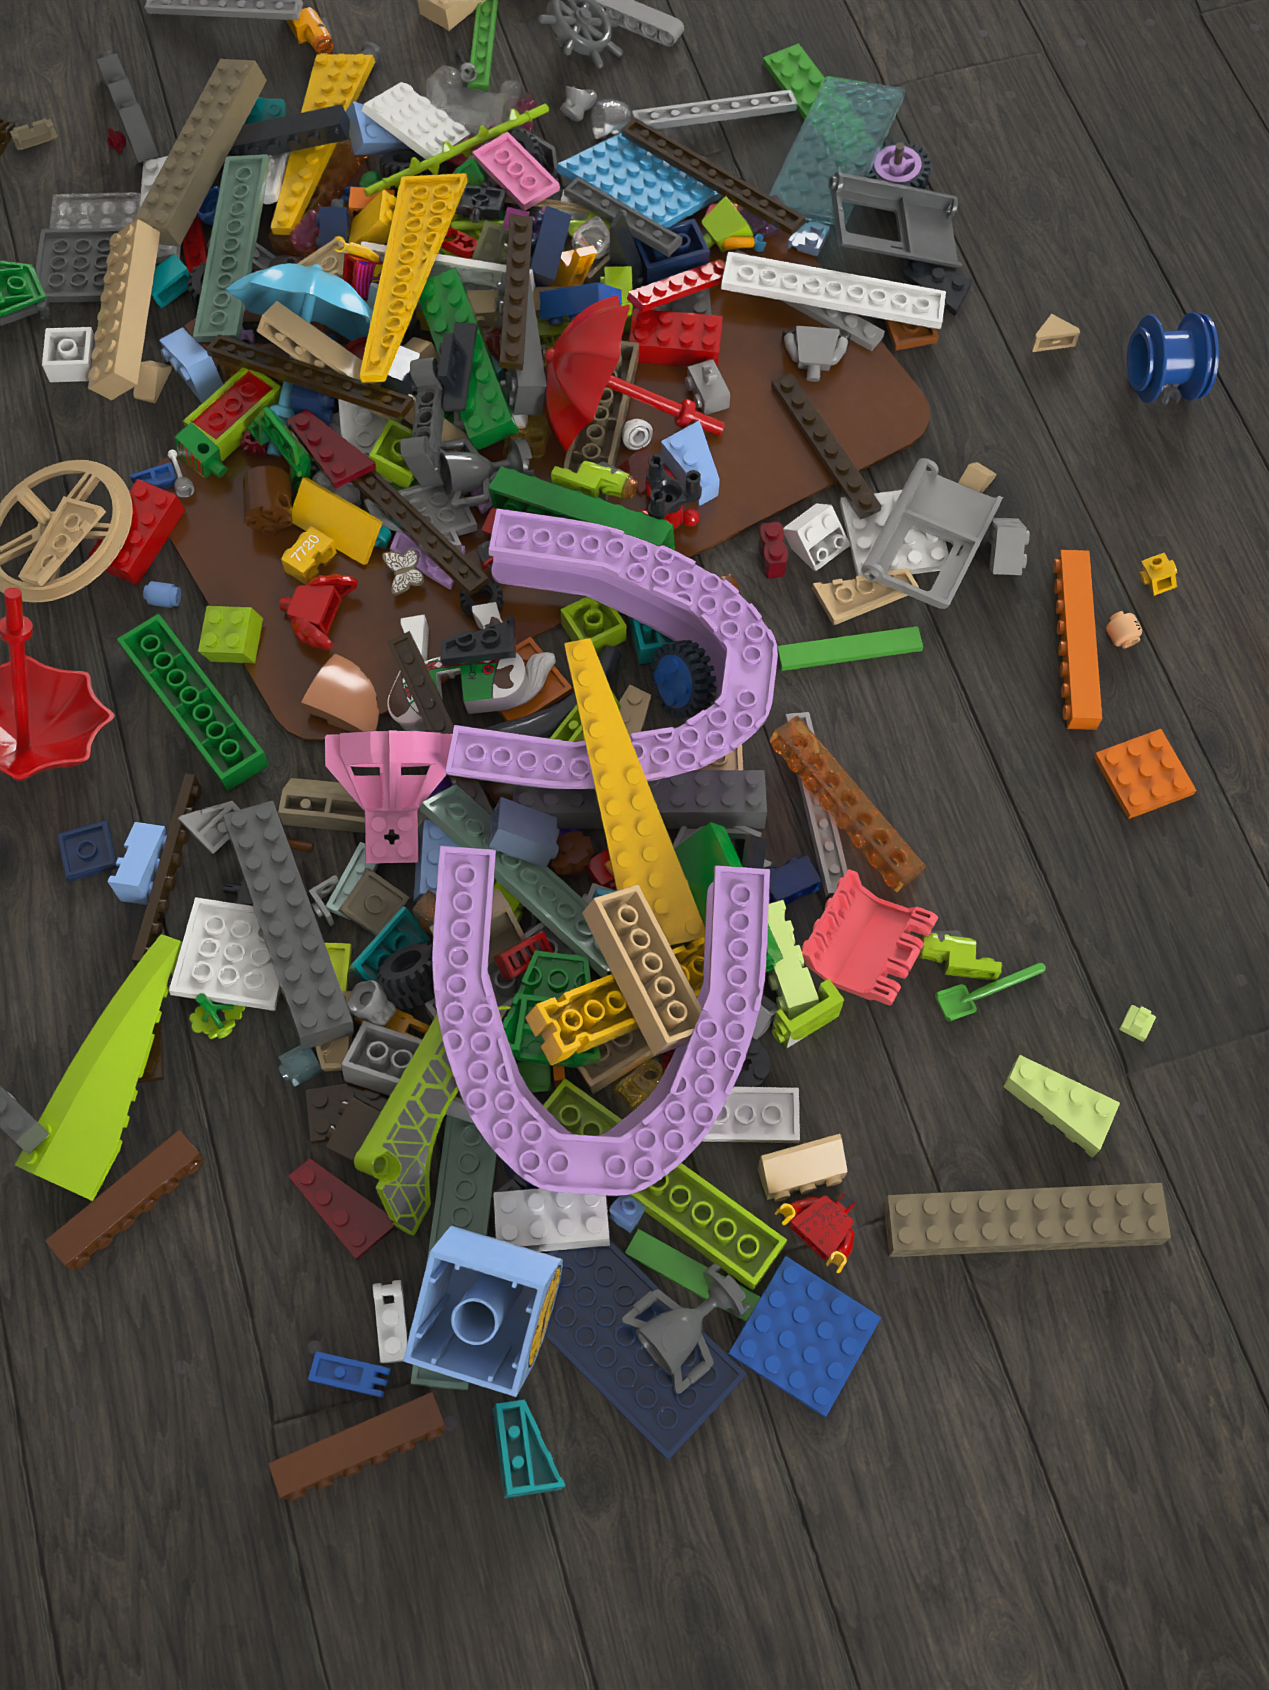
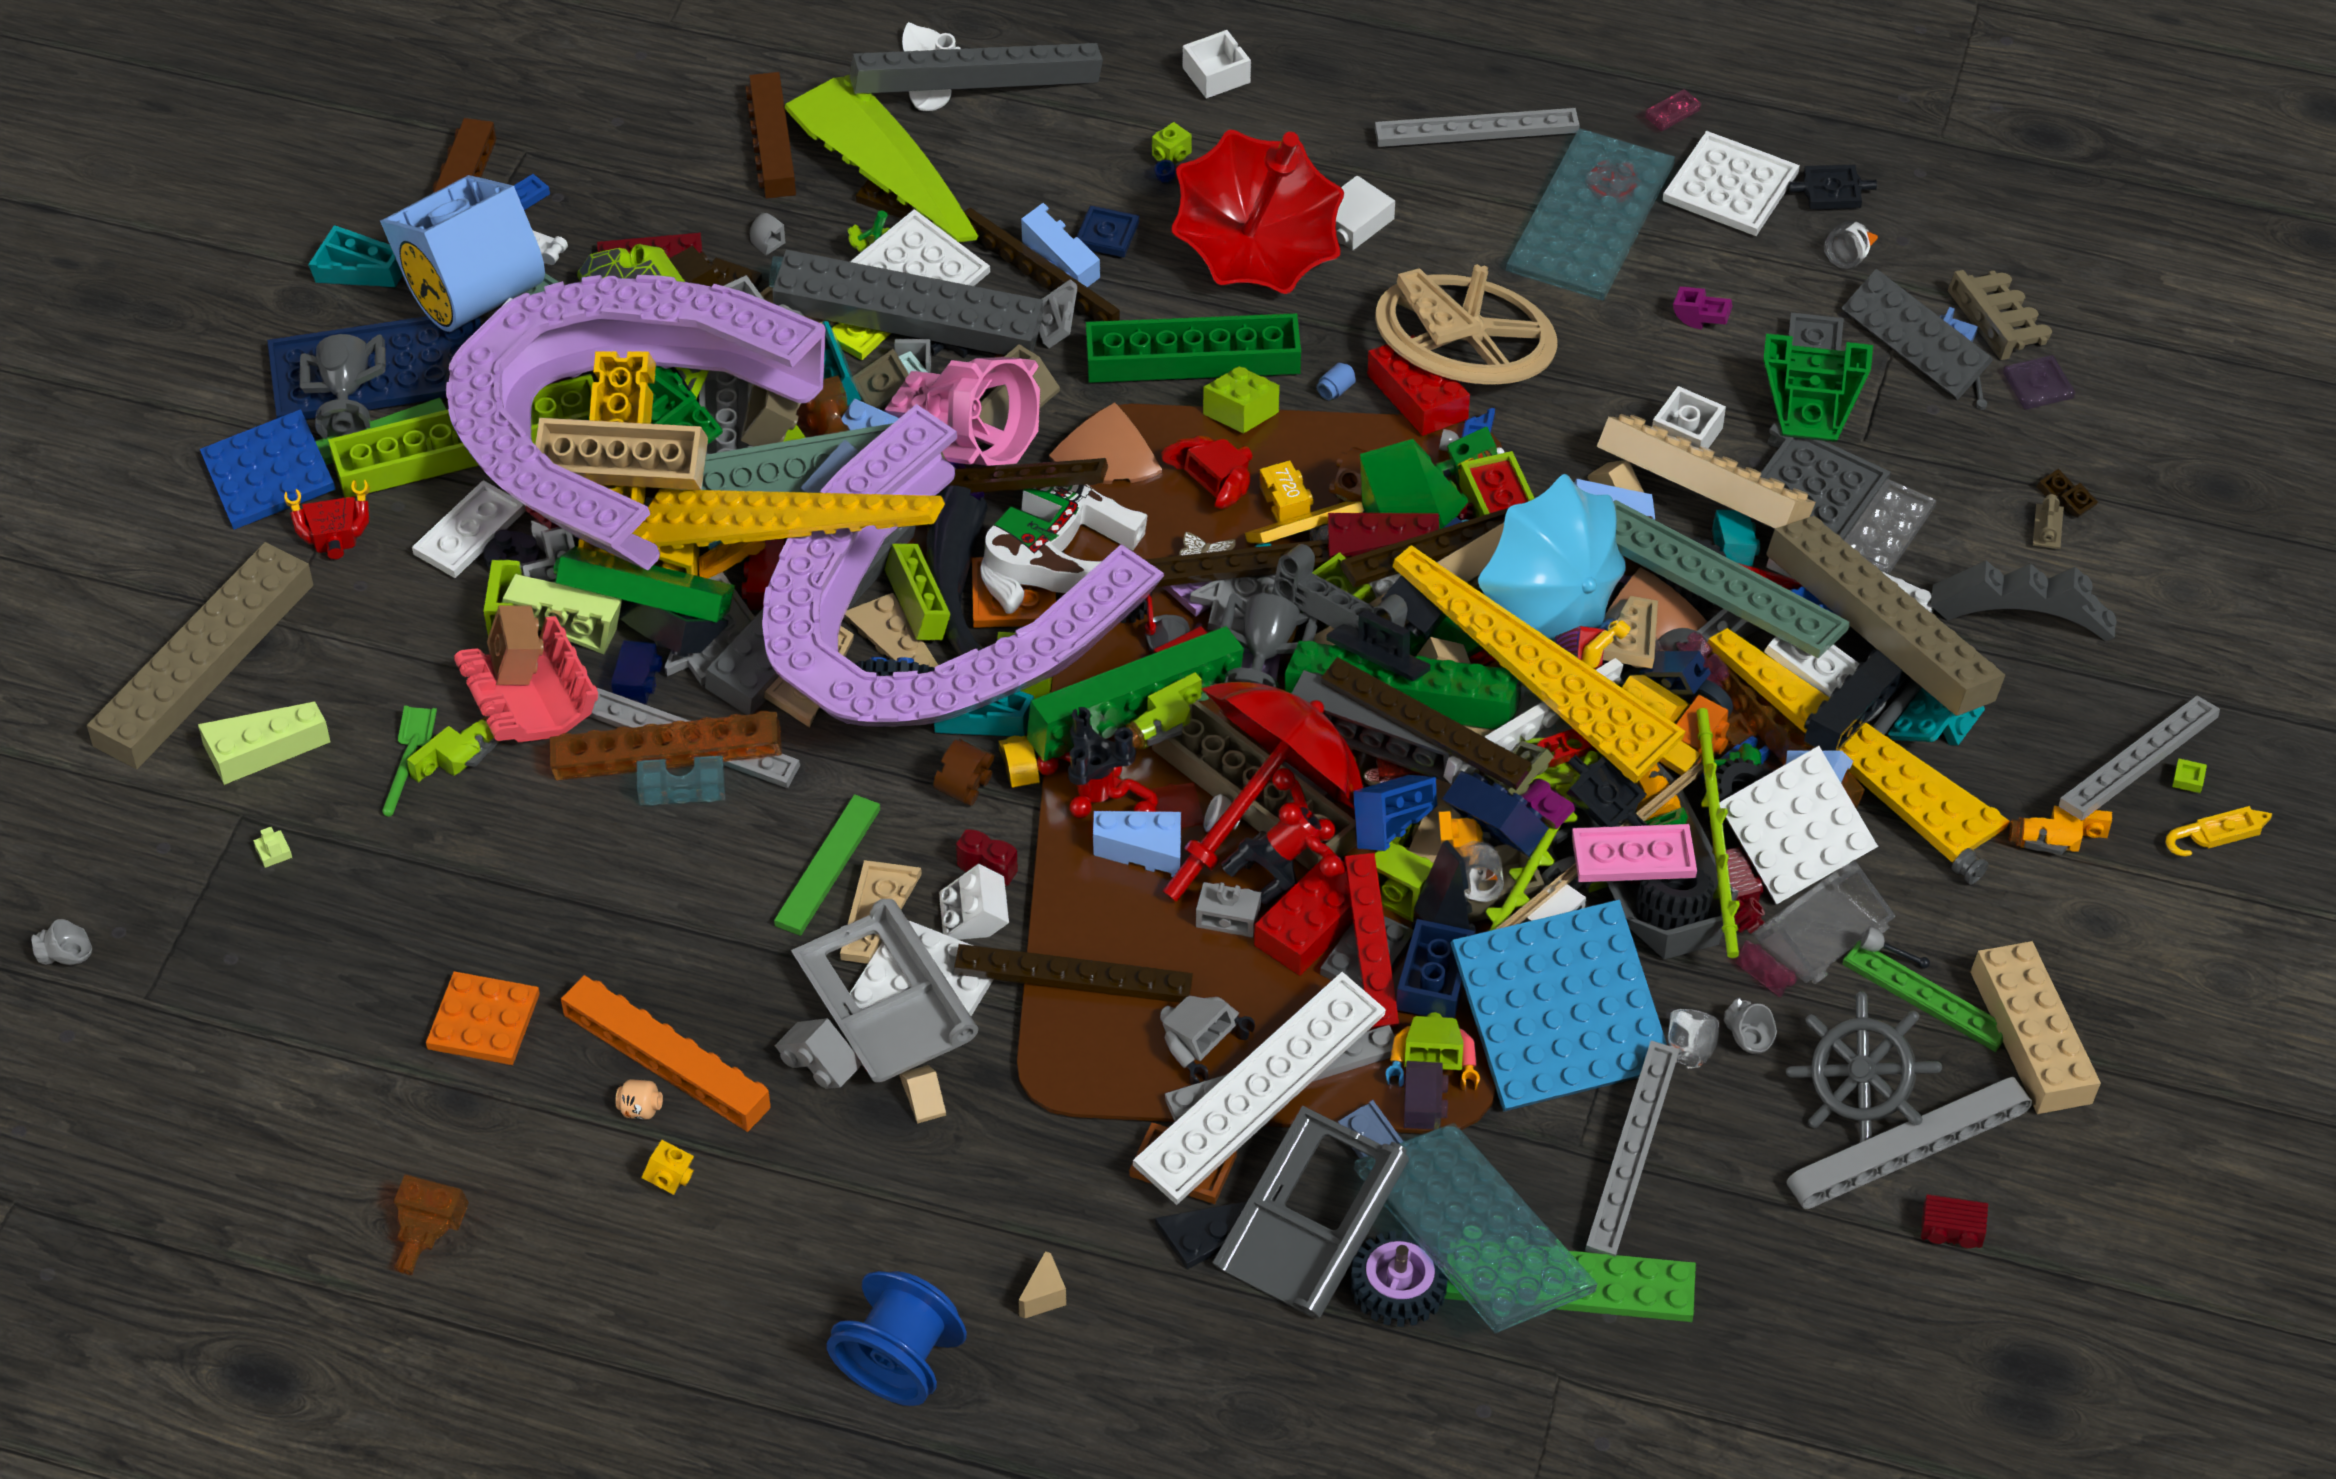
camera: 125 degrees right, 15 degrees down
black wing [440,615,516,666] -> none
red slope [494,931,554,980] -> none
dark grey tile [564,177,682,257] -> none
dark brown plate [621,117,806,236] -> none
tan slope [757,1134,847,1201] -> none
none -> medium nougat brick [487,605,544,685]
none -> clear light blue arch [637,755,726,806]
none -> light grey brick [750,213,785,255]
none -> wheel [1221,768,1346,907]

